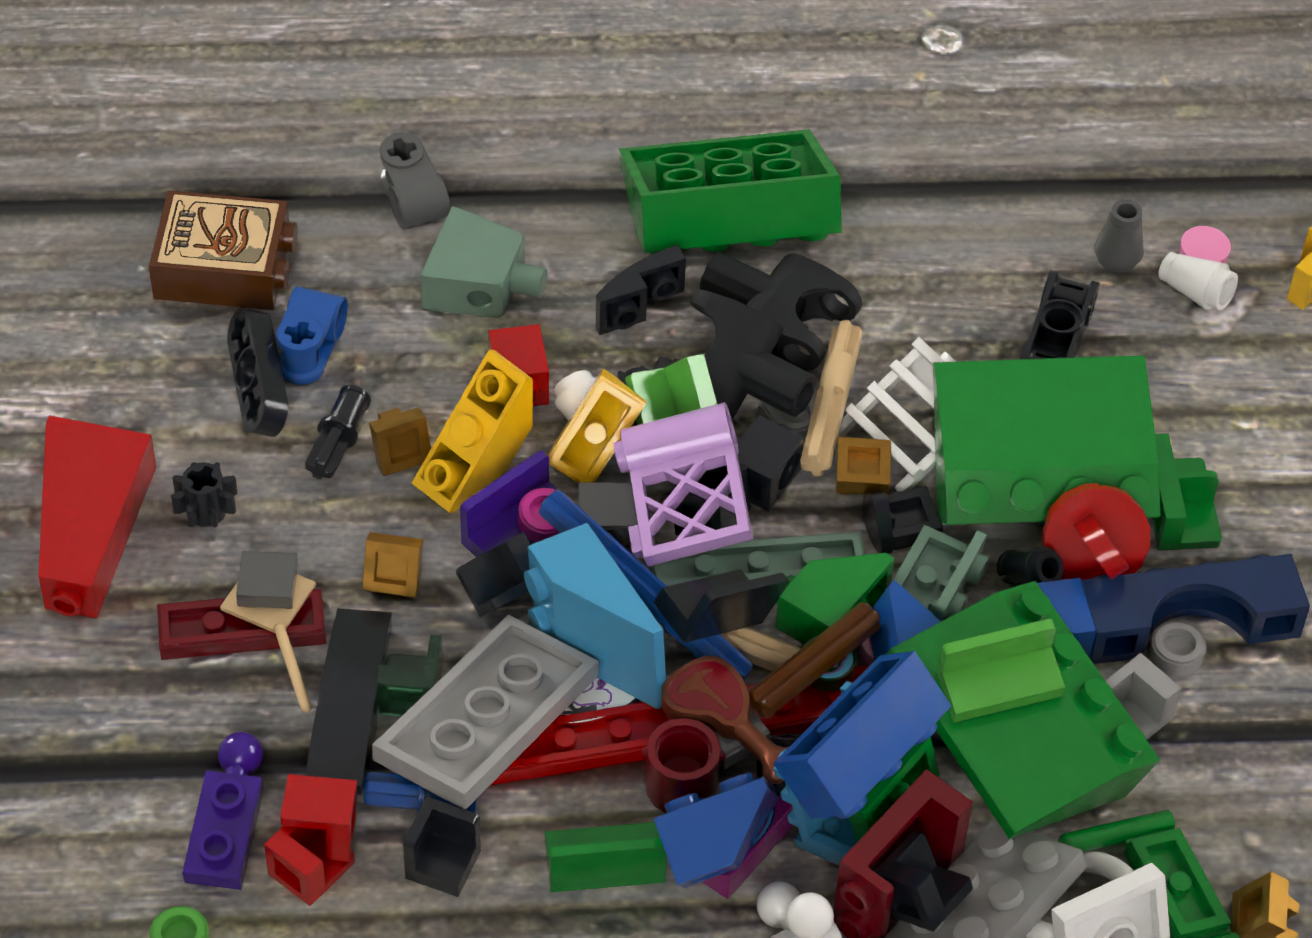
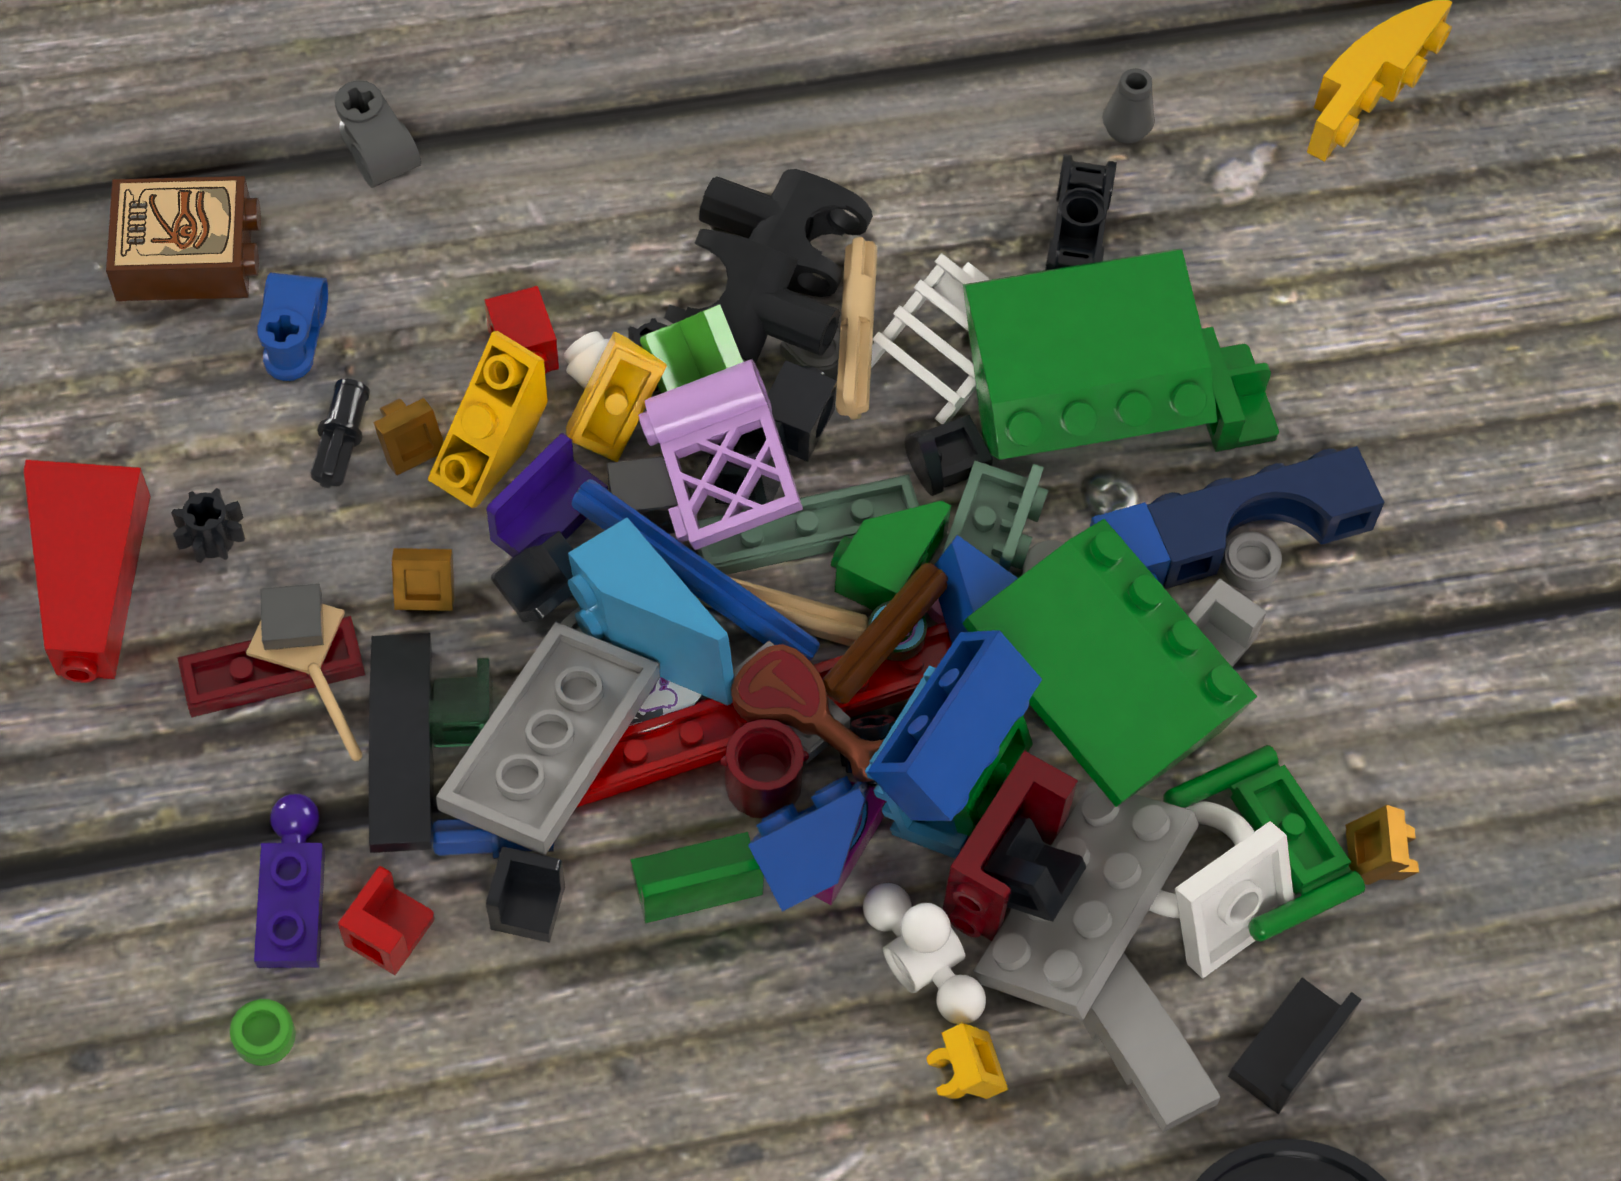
camera: 10 degrees left, 10 degrees up
black beam [227,307,288,437] -> none
red panel [280,774,357,862] -> none
sand green torso [420,206,547,318] -> none
dark pink tile [517,488,560,542] -> none
black slope [596,245,686,335] -> none
green slope [619,129,842,254] -> none
black panel [653,569,790,643] -> none
pearl gold tile [835,437,891,496] -> none
bright green panel [937,619,1066,723] -> none
black pin [997,546,1063,585] -> none
red tile [1041,483,1151,580] -> none
white cone [1159,252,1238,310] -> none
bright pink tile [1178,226,1231,263] -> none

